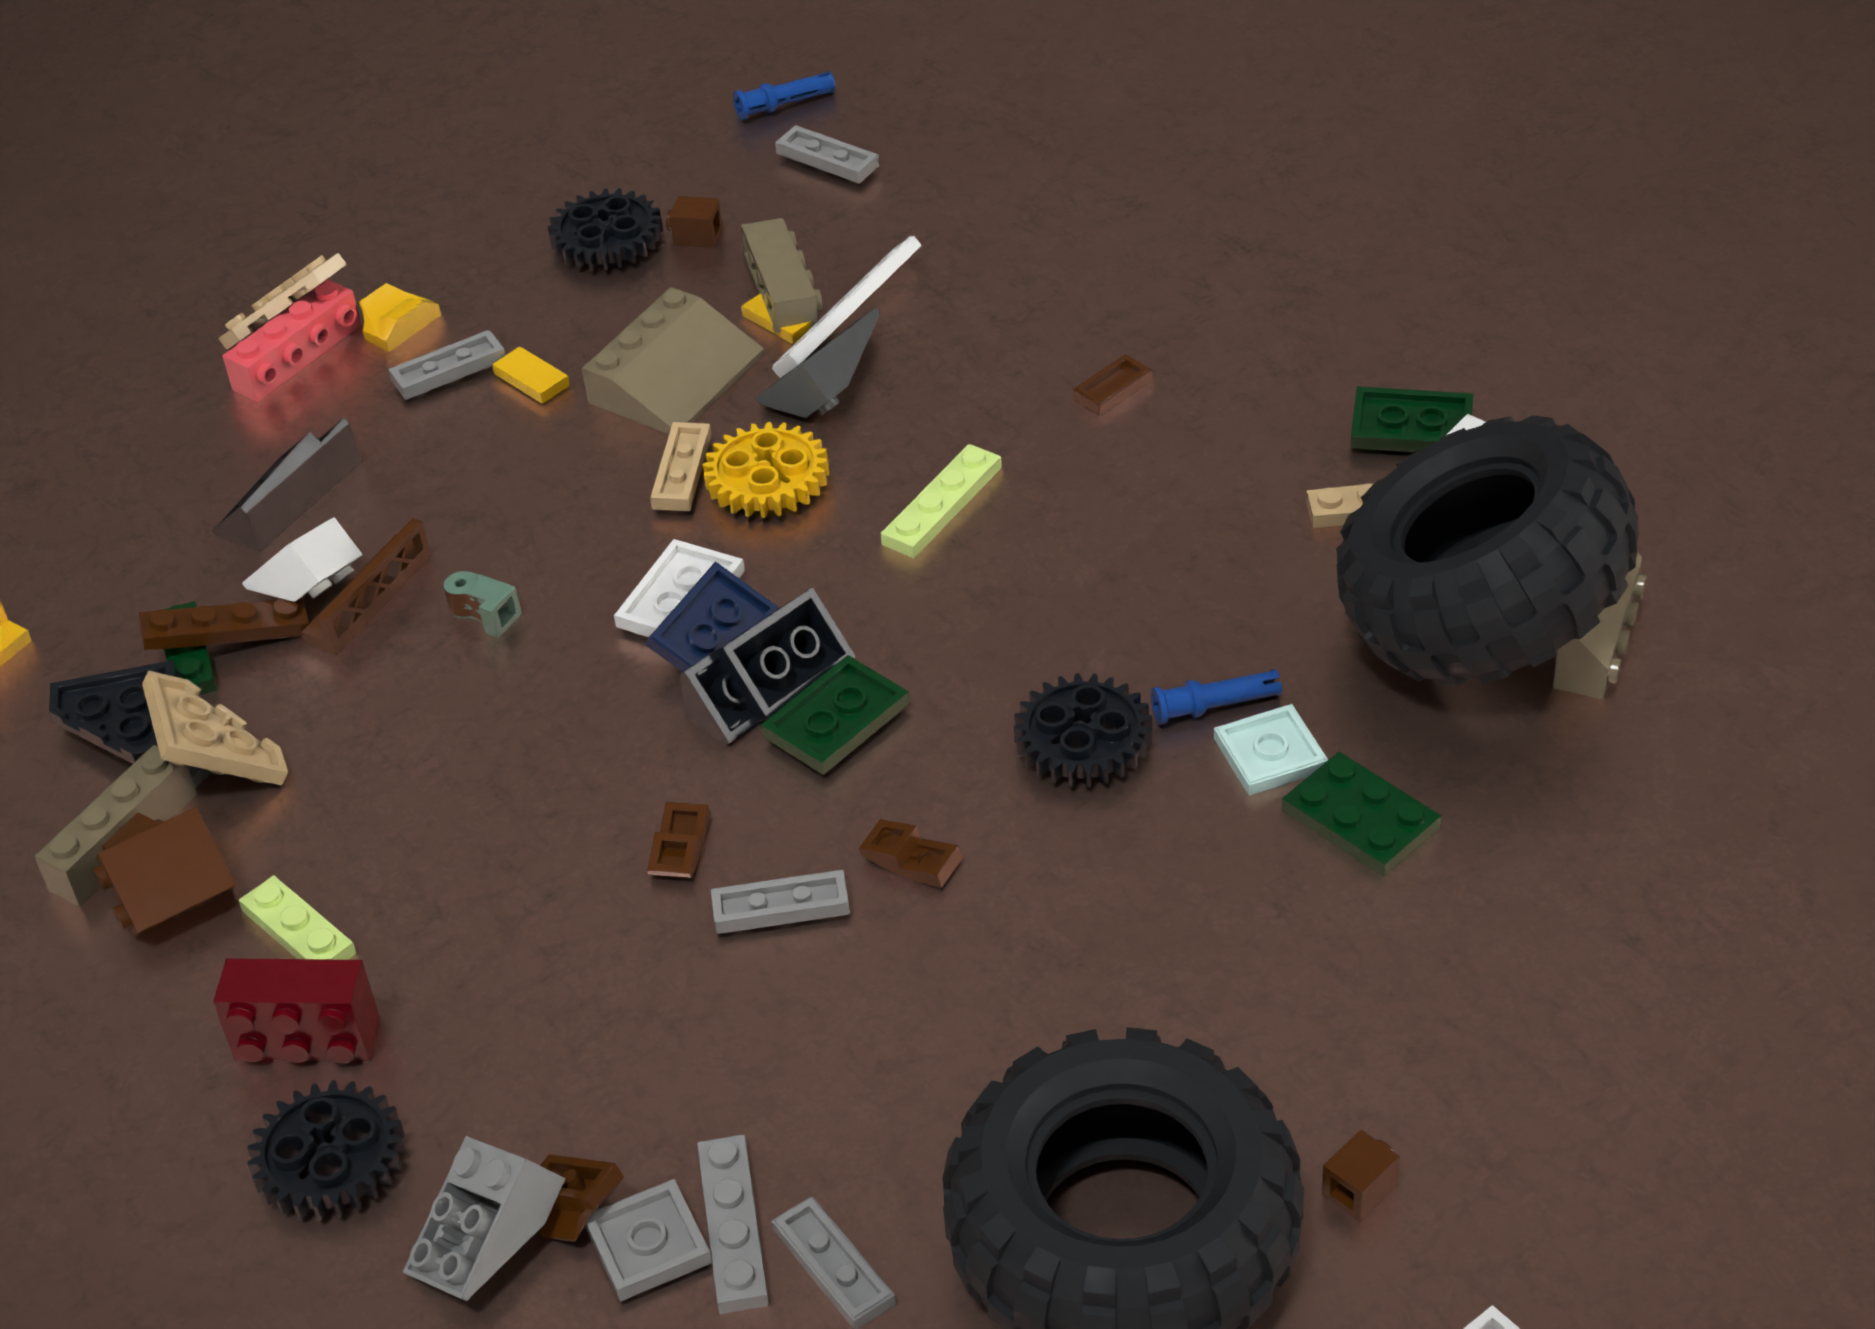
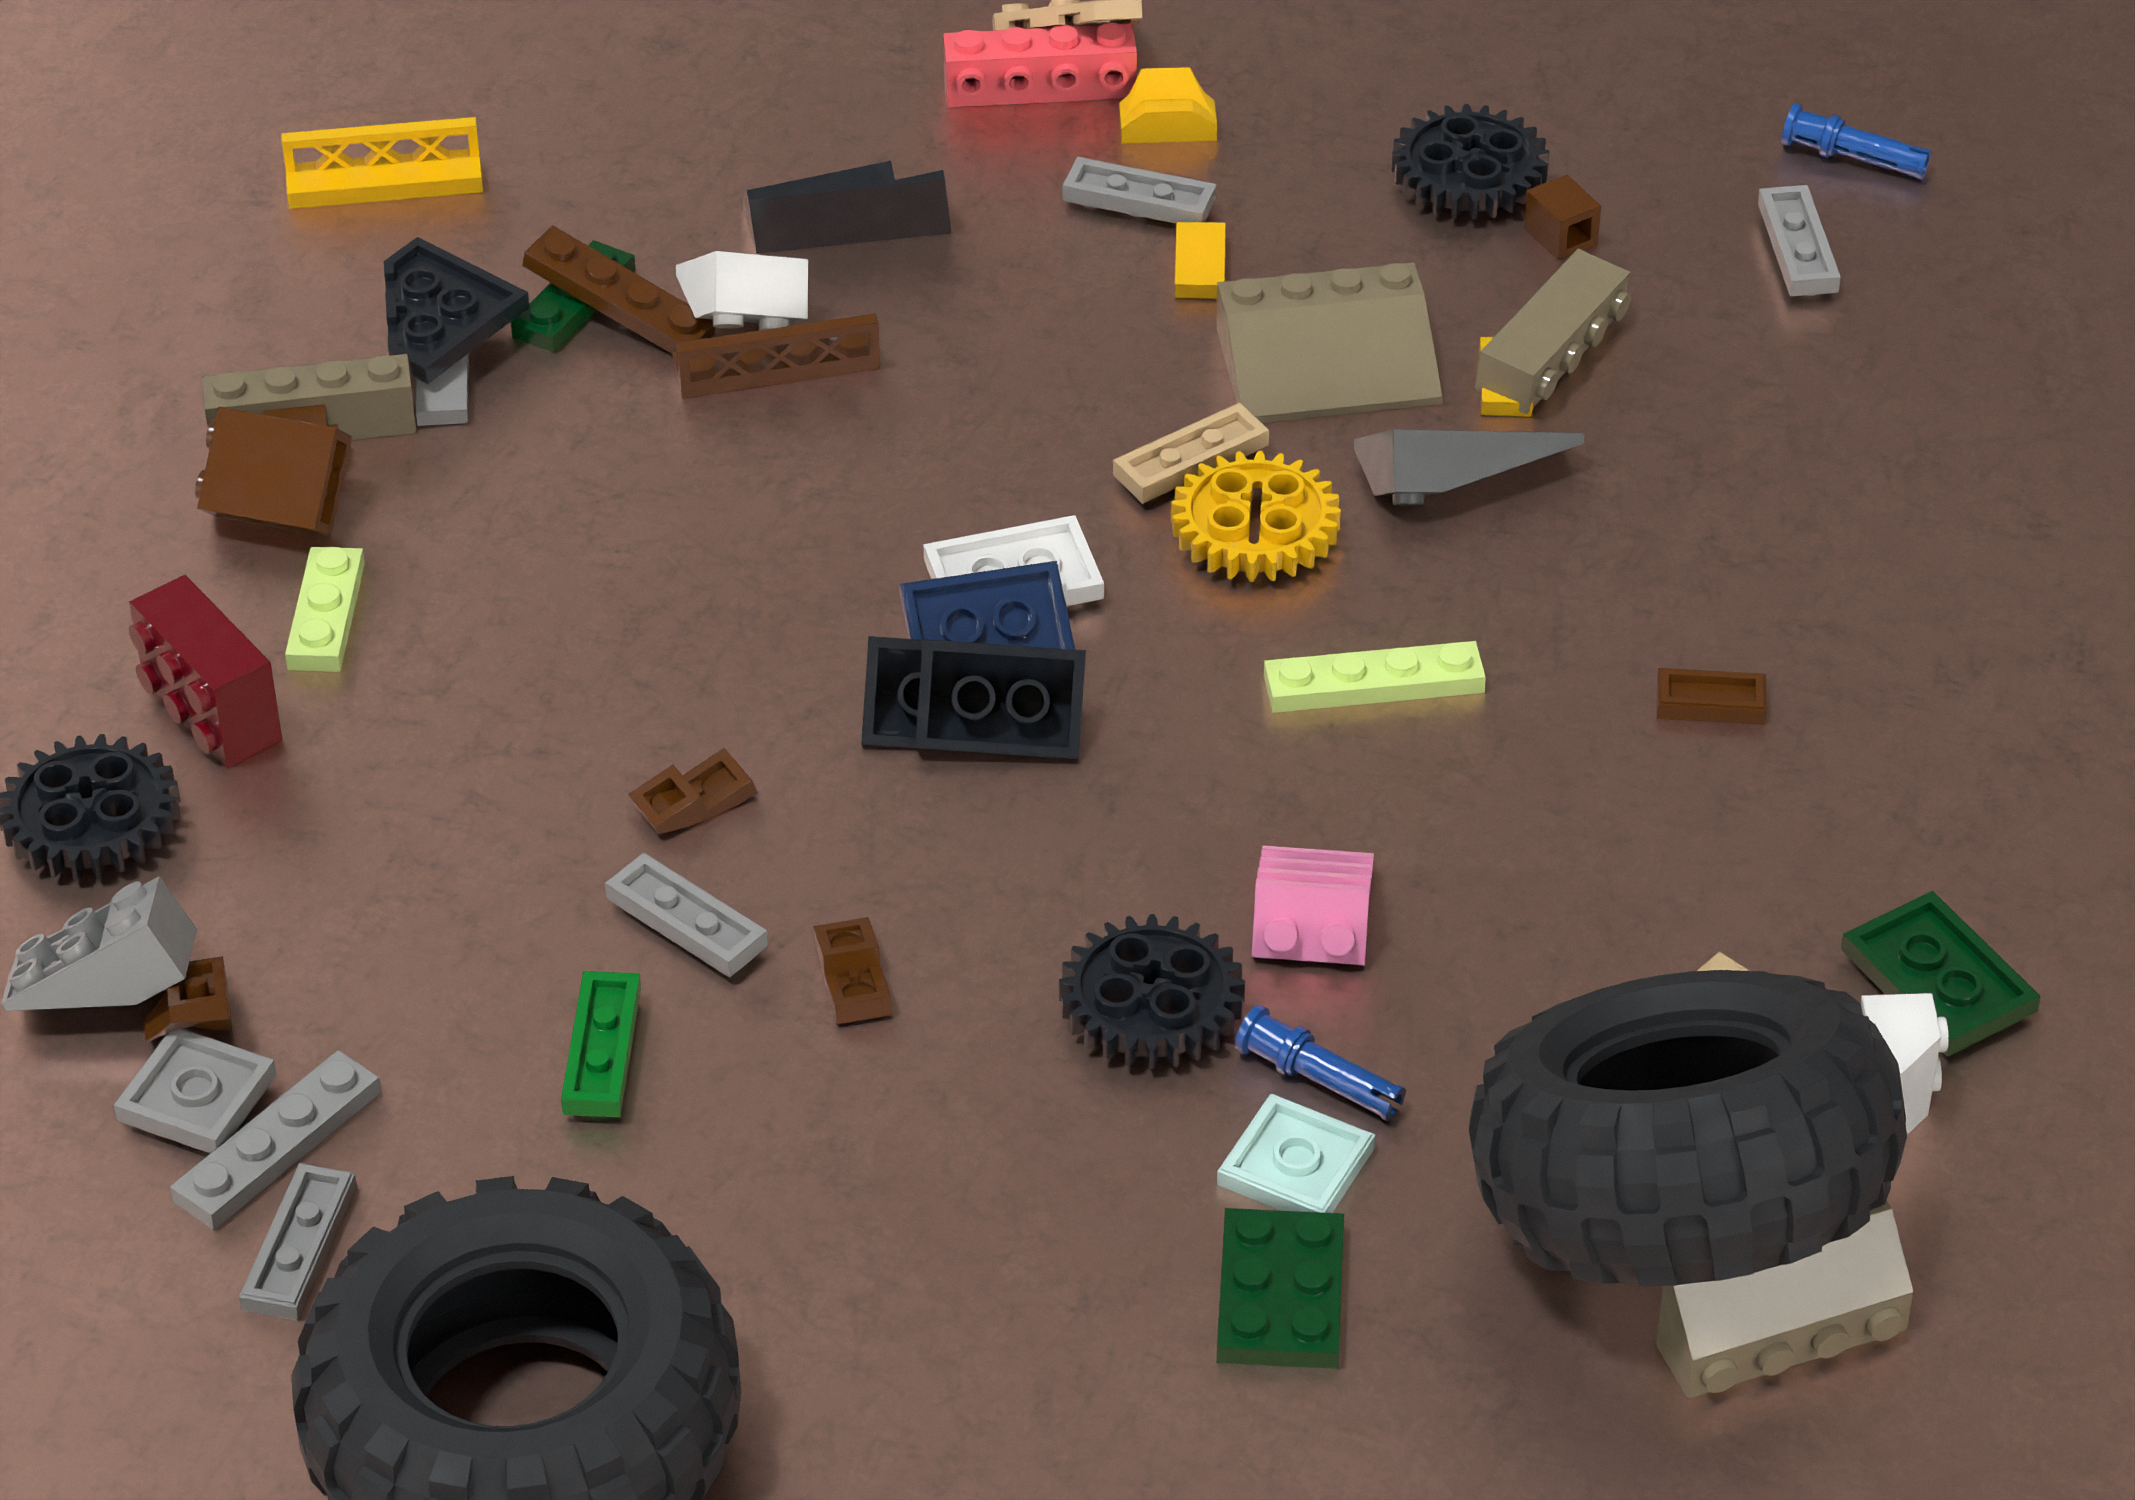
camera: 45 degrees right, 0 degrees up
tan plate [142,671,288,785] -> none
sand green leg [443,571,522,638] -> none
dark green plate [761,655,910,775] -> none
white tile [772,236,922,378] -> none
none -> green plate [561,971,641,1117]
none -> bright pink plate [1251,845,1374,965]

